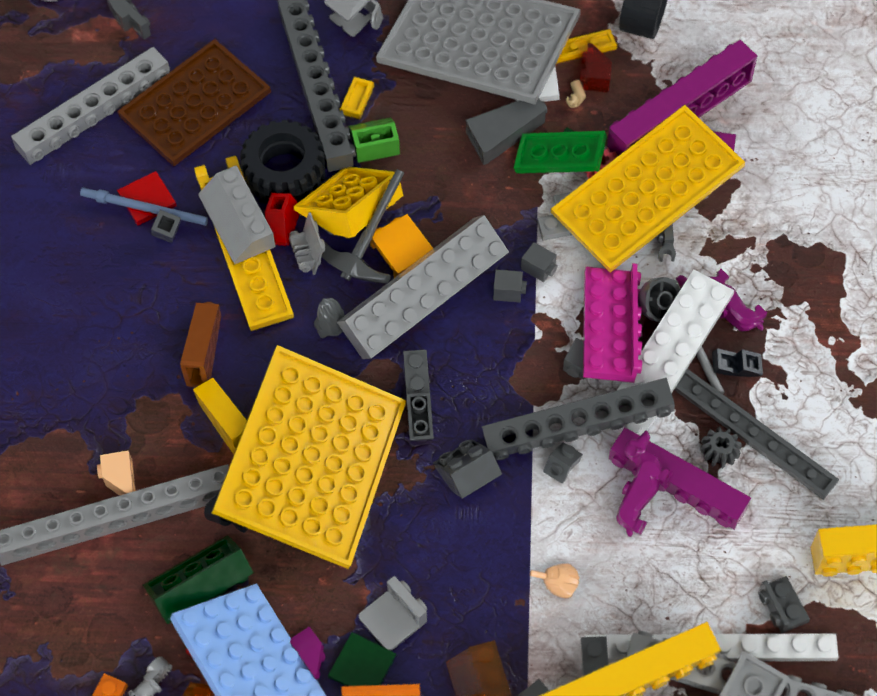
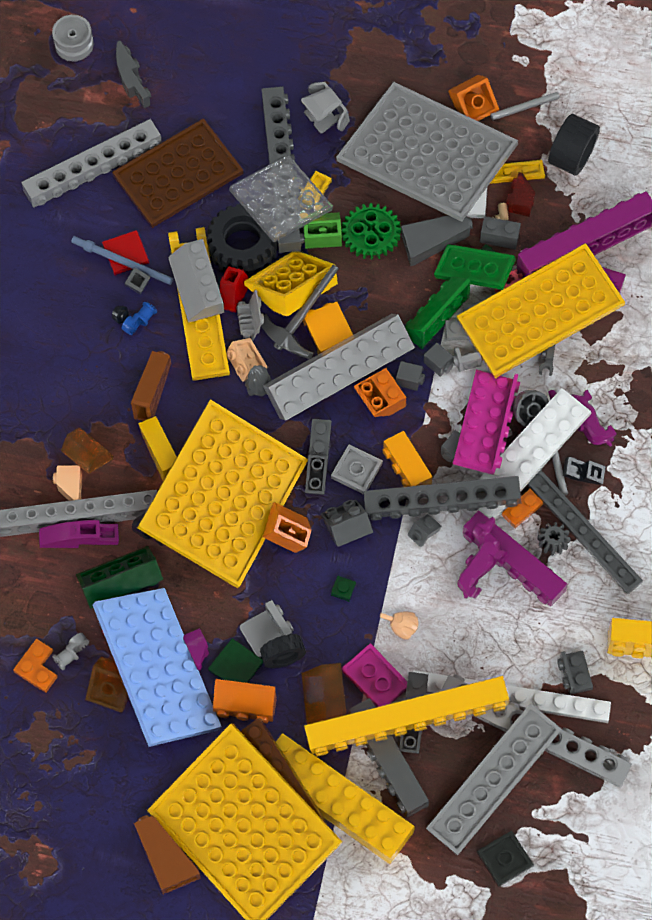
camera: 10 degrees right, 5 degrees up
none -> magenta slope [39,520,119,548]
none -> clear orange slope [61,427,114,474]
none -> black plate [112,305,129,324]
none -> blue connector [122,302,157,335]
none -> light nougat bracket [226,338,268,382]
none -> clear plate [229,155,333,242]
none -> black tyre [260,634,306,669]
none -> orange slope [263,502,312,553]
none -> light grey plate [331,444,383,494]
none -> dark green plate [331,576,356,602]
none -> green gear [341,203,401,260]
none -> dark pink tile [341,643,408,708]
none -> orange slope [354,368,406,417]
none -> light orange brick [382,431,433,487]
none -> green slope [405,277,471,349]
none -> light grey bracket [453,347,482,372]
none -> dark grey brick [480,217,521,250]
none -> orange plate [502,489,543,528]

